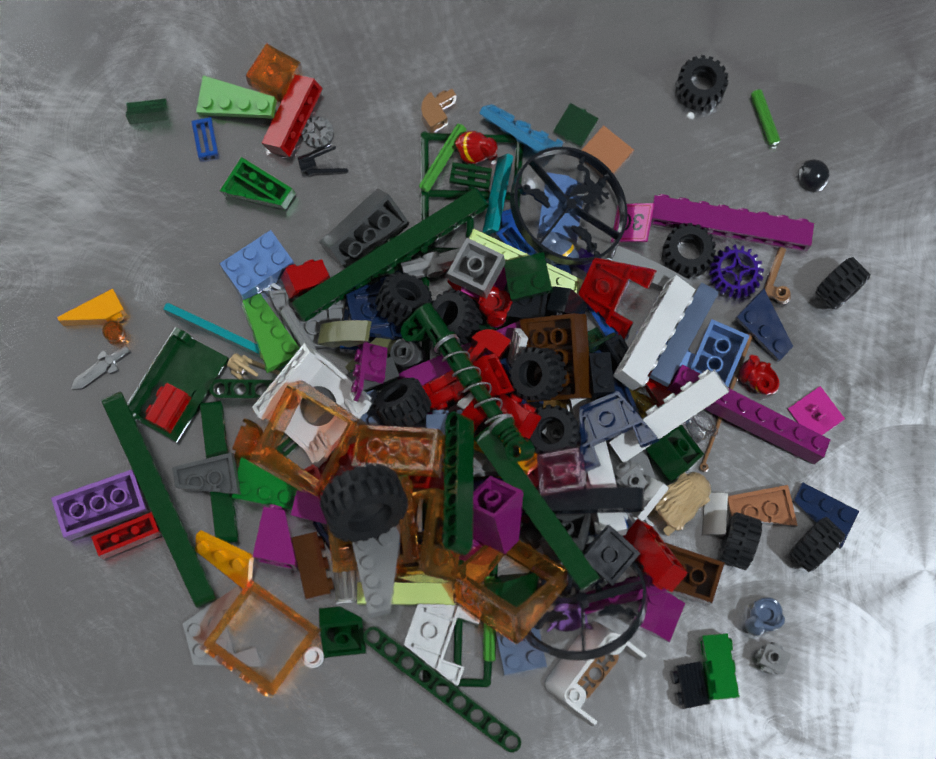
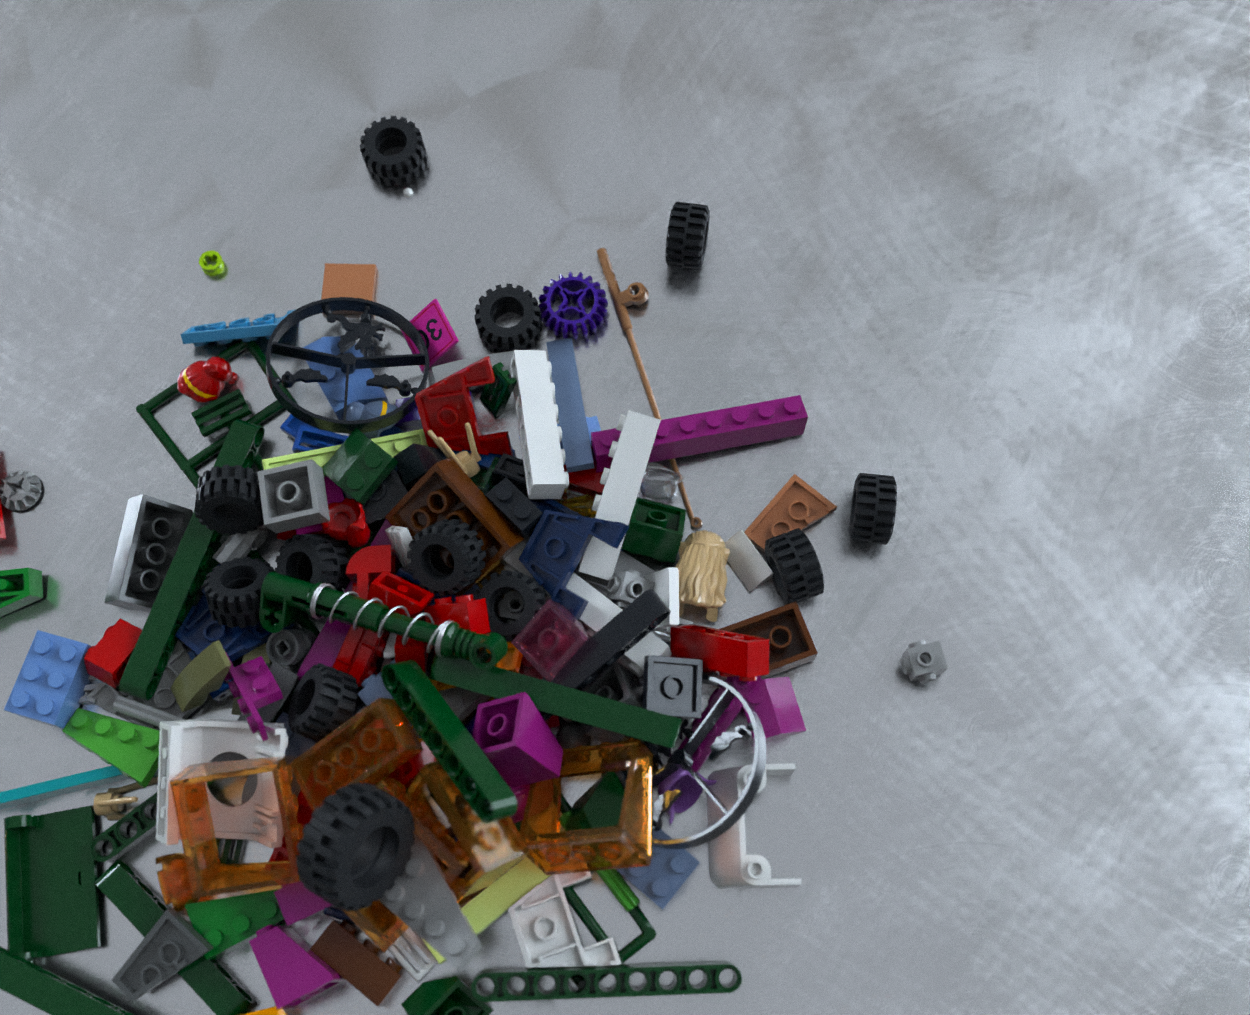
camera: 30 degrees left, 5 degrees down
red brick [145,383,191,434] -> none
black plant [297,144,348,175] -> none
bright green axle [419,124,466,192] -> none
medium nougat brick [421,89,456,133] -> none
teal tile [482,153,513,235] -> none
clear green piece [553,103,599,148] -> none
medium nougat beam [577,654,619,699] -> none
magenta brick [651,194,814,252] -> none
black brick [671,661,710,709] -> none
medium blue brick [690,319,750,387] -> none
green wedge [699,633,740,701] -> none
dark blue wing [735,289,793,361] -> none
red hair [739,355,780,395] -> none
sand blue hair [745,598,785,636] -> none
bright green axle [751,89,780,145] -> none
dark pink piece [787,386,845,435] -> none
dark blue wing [792,482,859,549] -> none
black hair [799,159,829,192] -> none
none -> black tyre [194,464,264,535]
none -> lime bush [199,251,225,276]
none -> tan plant [427,423,481,478]
none -> dark green tile [480,362,517,417]

